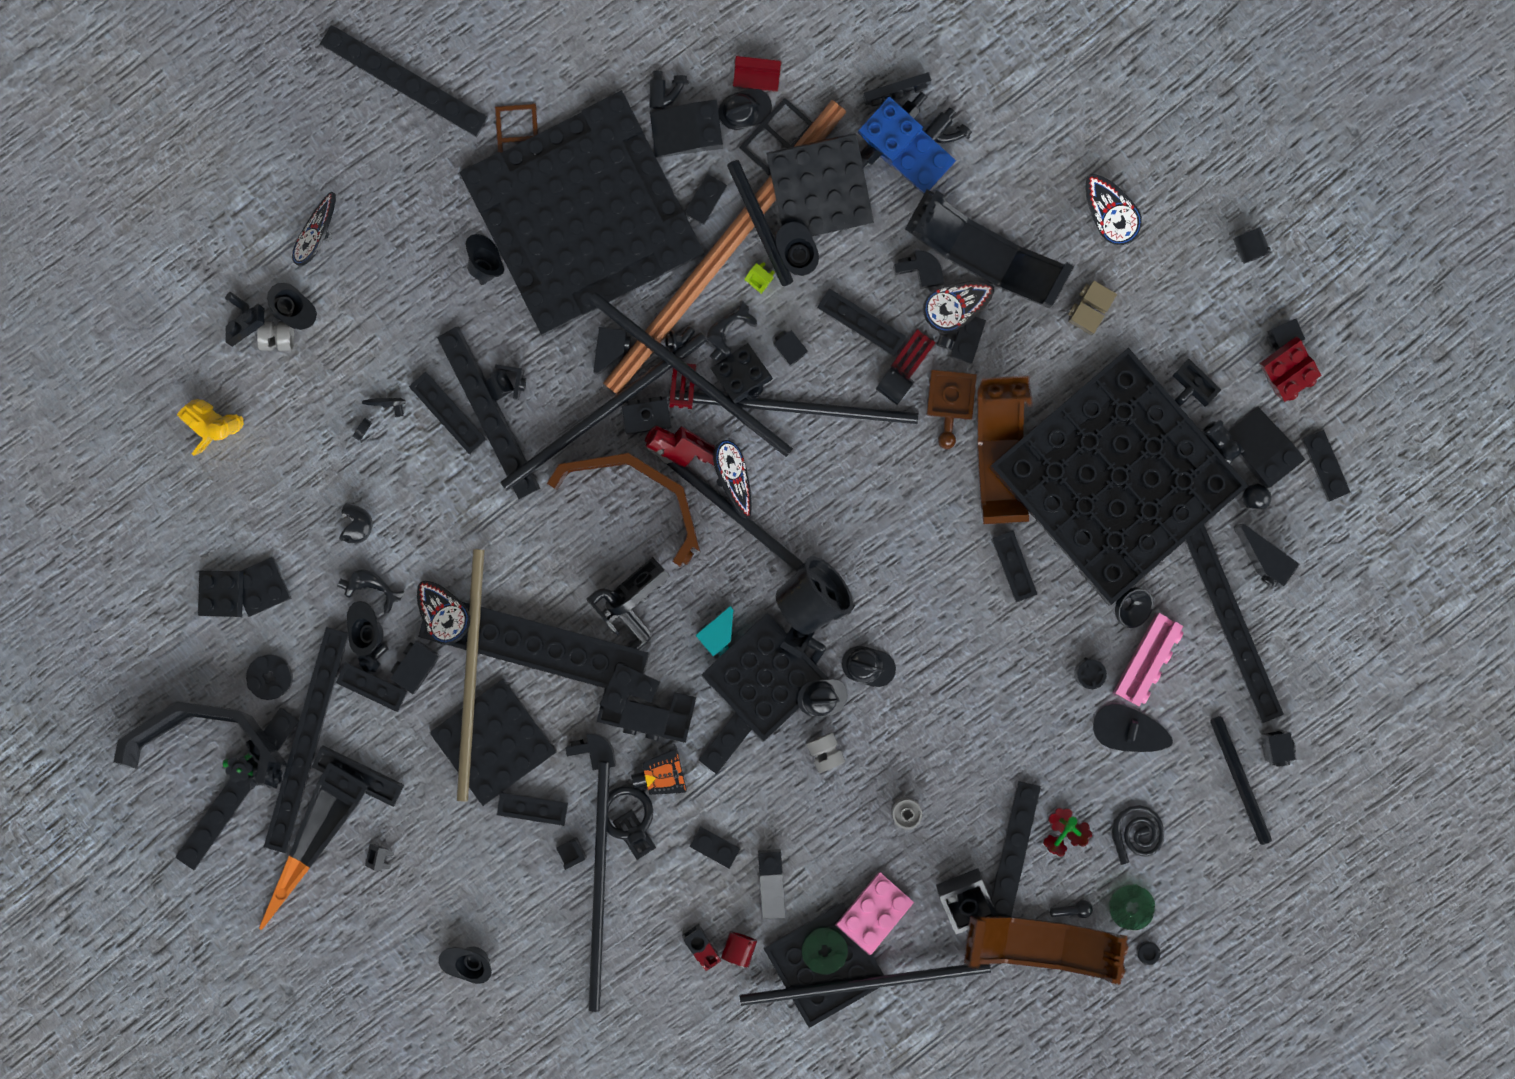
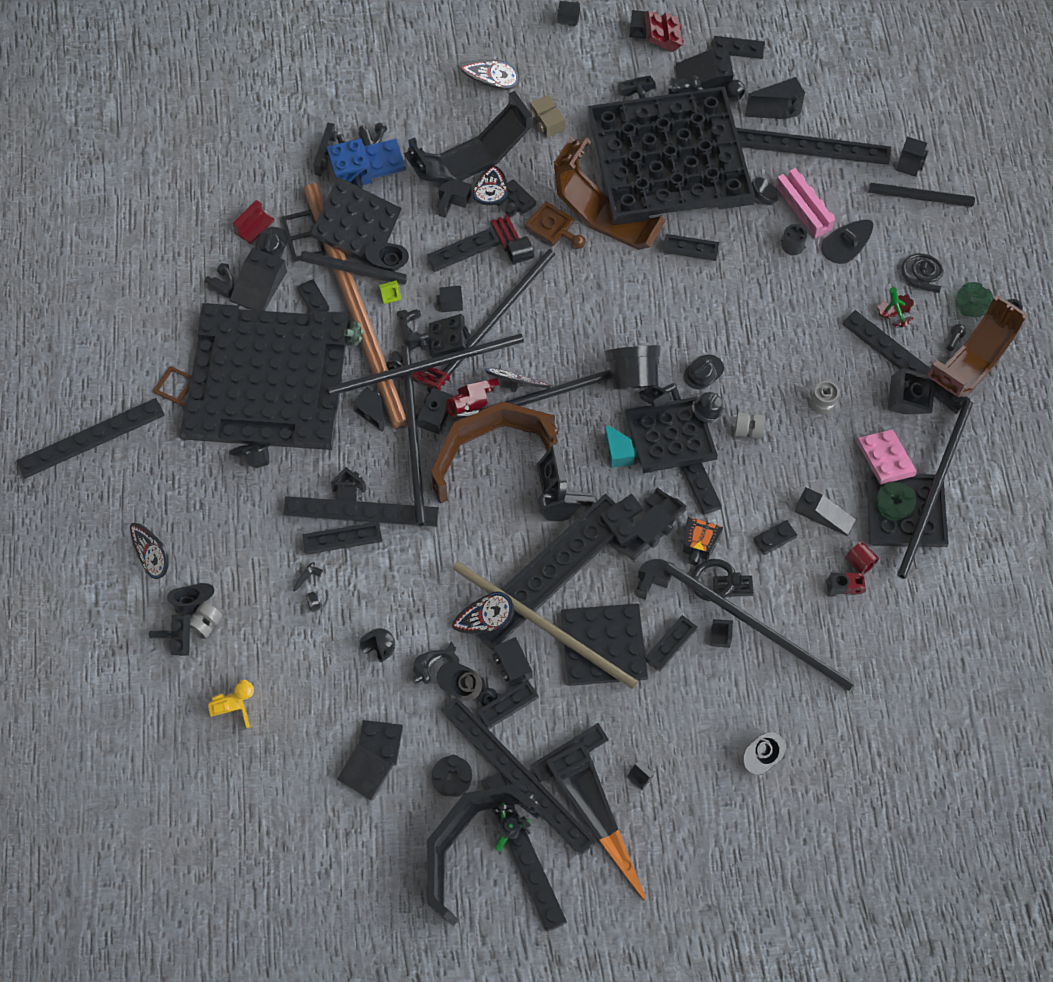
camera: 60 degrees left, 25 degrees down
none -> sand green plant [344,322,364,346]

